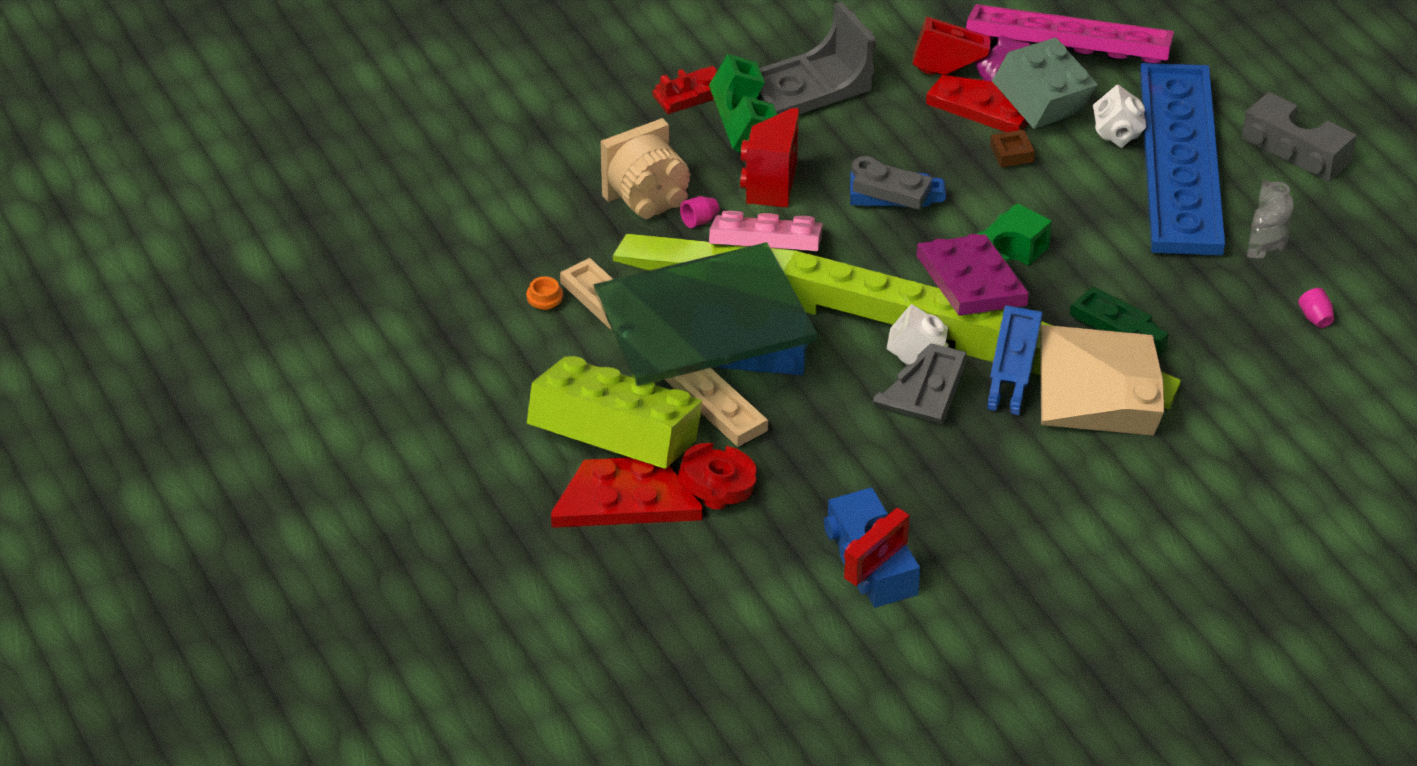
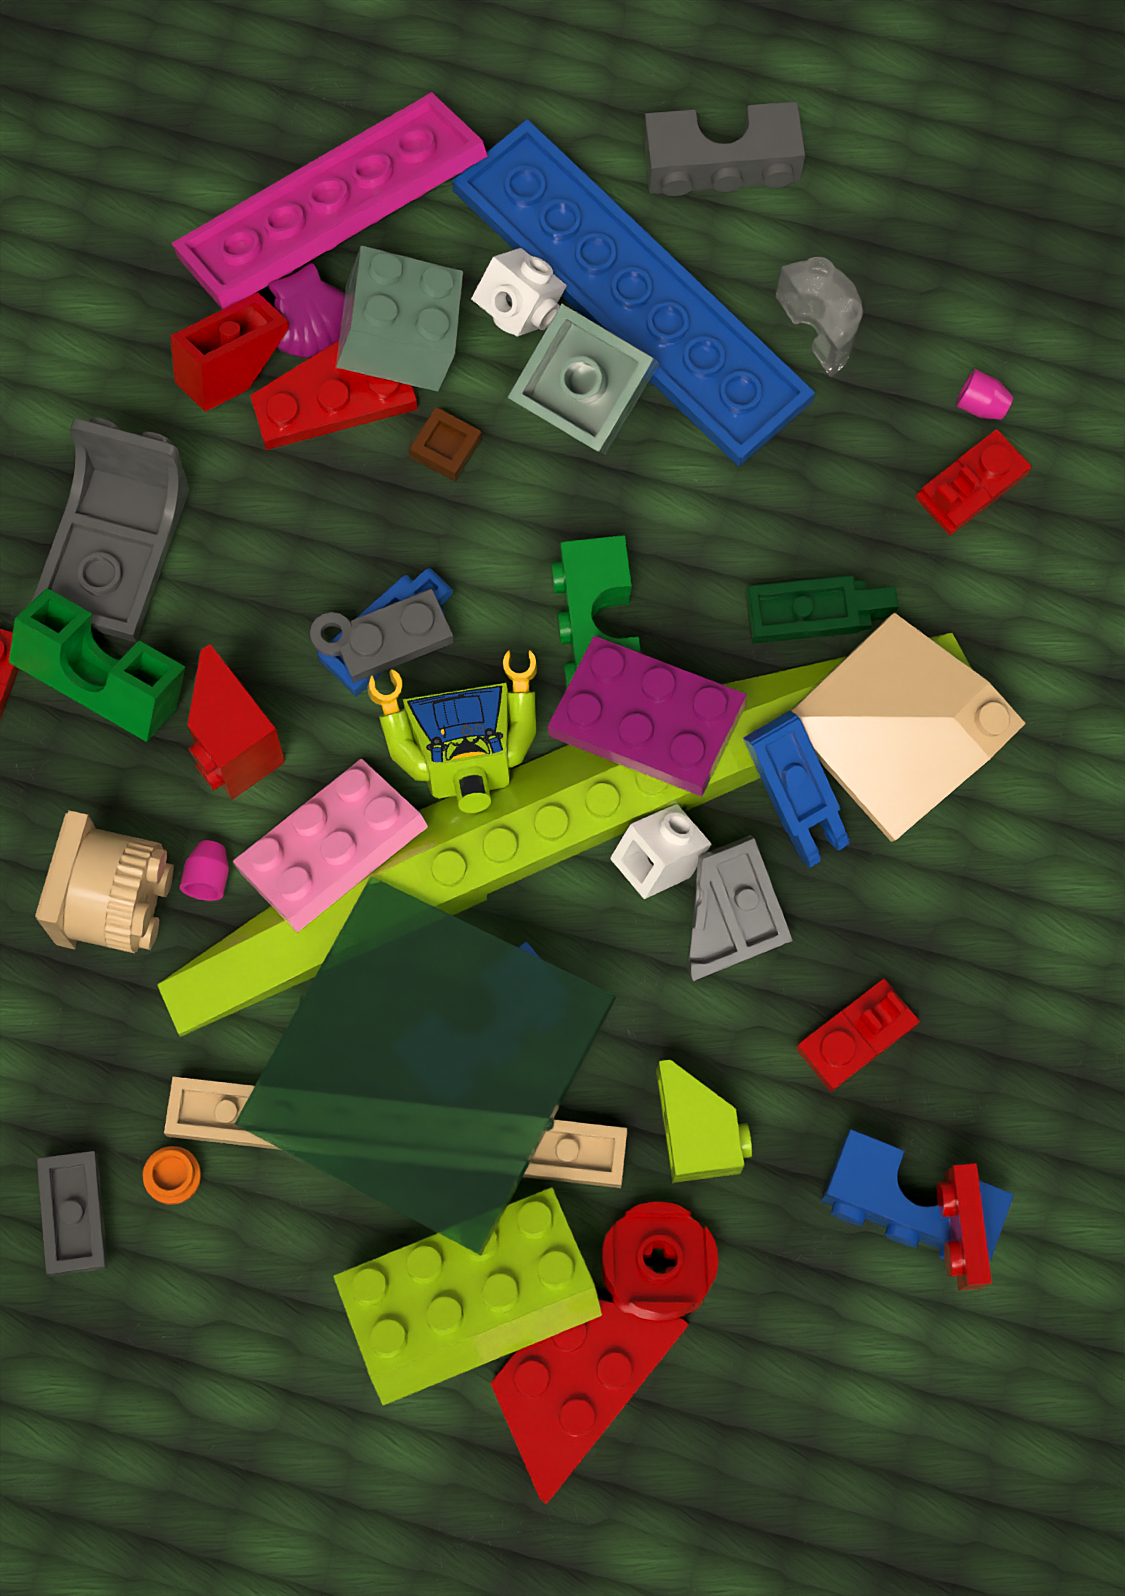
camera: 50 degrees left, 30 degrees up
none -> dark grey plate [37,1151,108,1277]
none -> torso [367,650,537,813]
none -> sand green brick [507,304,660,455]
none -> lime slope [656,1060,752,1183]
none -> red plate [796,978,920,1093]
none -> red plate [915,429,1032,536]

